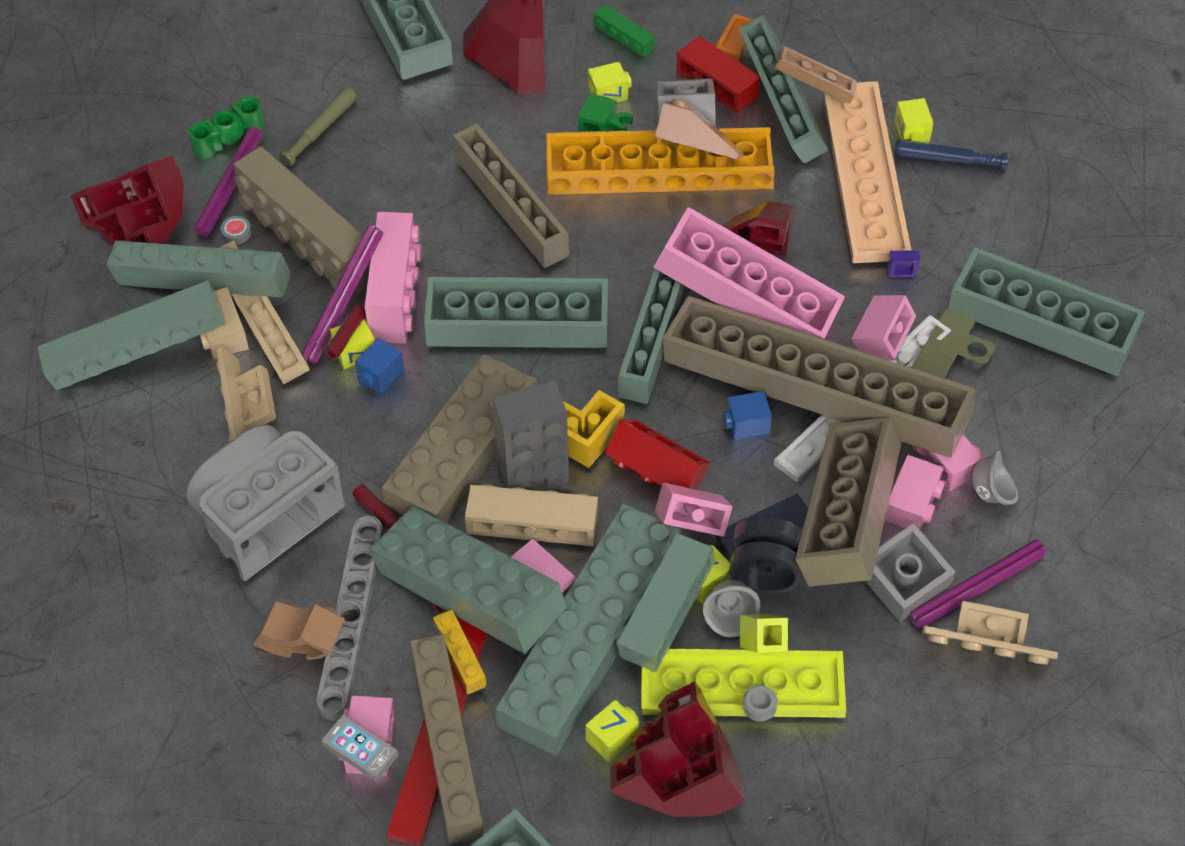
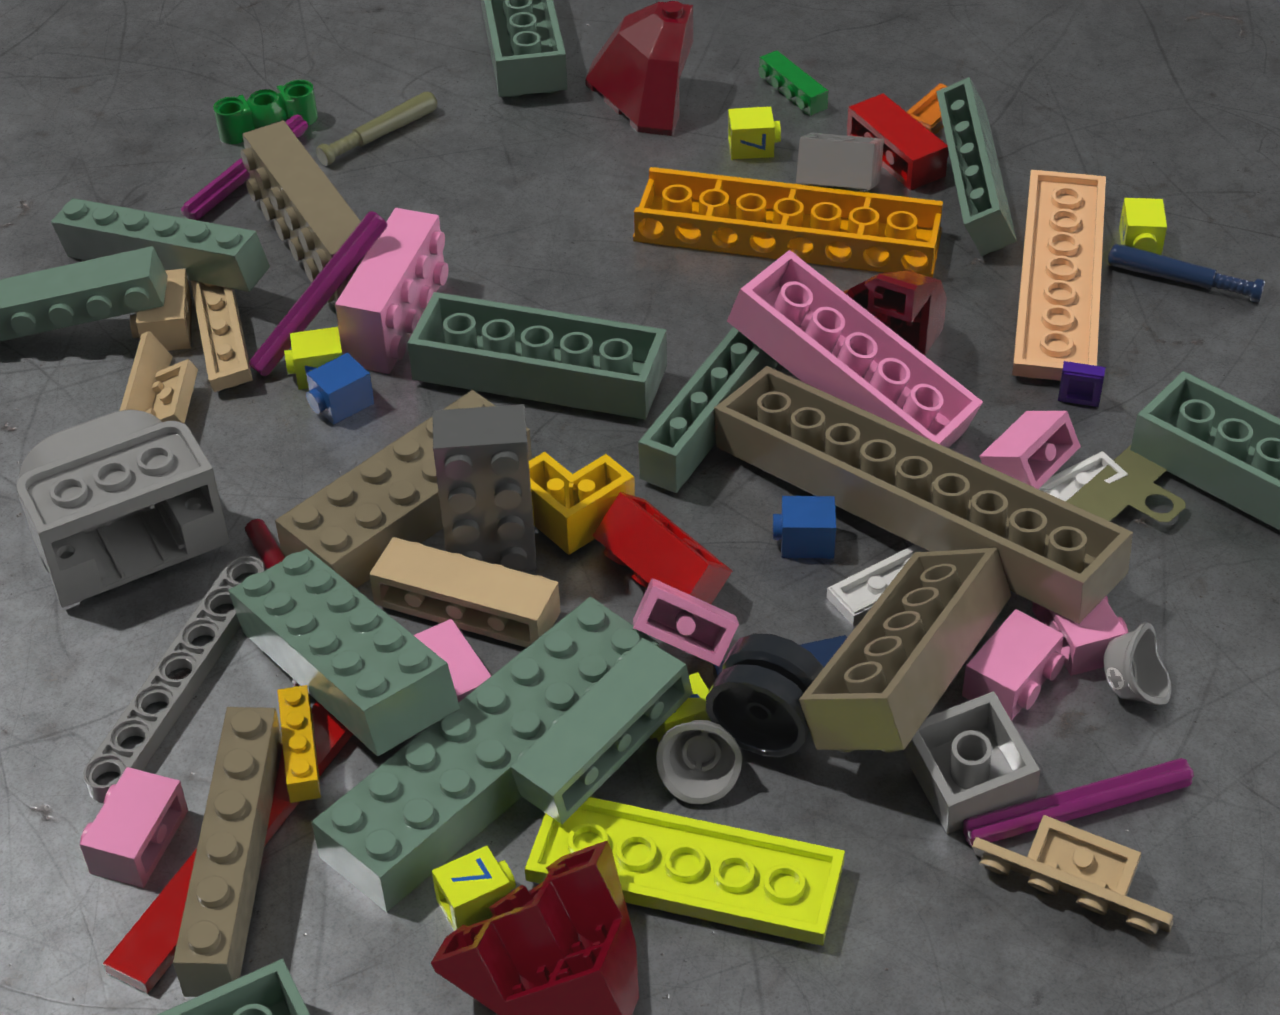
camera: 15 degrees right, 10 degrees down
dark red brick [70,156,184,245] -> none
tile [221,216,251,245] -> none
medium nougat brick [252,601,345,660] -> none
tile [321,715,398,782] -> none
dark red piece [325,305,366,360] -> none
dark tan brick [453,124,569,268] -> none
green brick [578,93,633,132] -> none
slope [655,99,744,159] -> none
neon yellow brick [740,613,788,653] -> none
light grey tile [743,685,778,721] -> none
medium nougat tile [775,46,857,104] -> none

